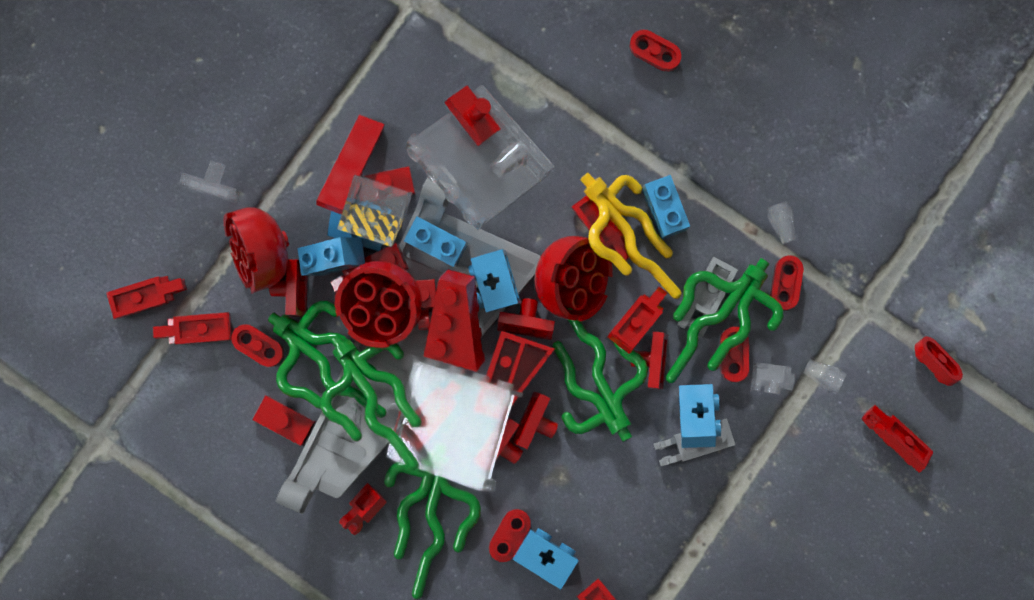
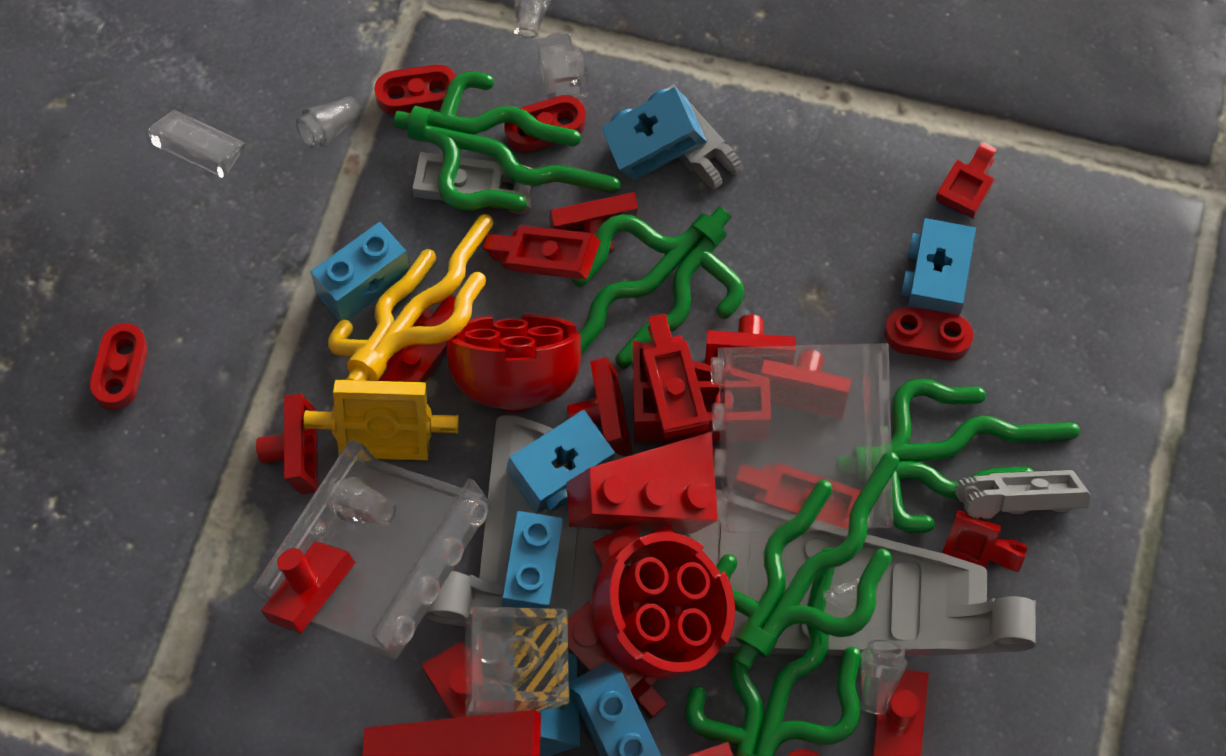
camera: 110 degrees left, 20 degrees down
none -> clear slope [148,109,246,178]
none -> red tile [256,393,318,495]
none -> yellow plate [304,380,459,461]
none -> red hinge [642,313,709,439]
none -> clear cone [860,640,908,714]
none -> light grey hinge [954,470,1091,519]

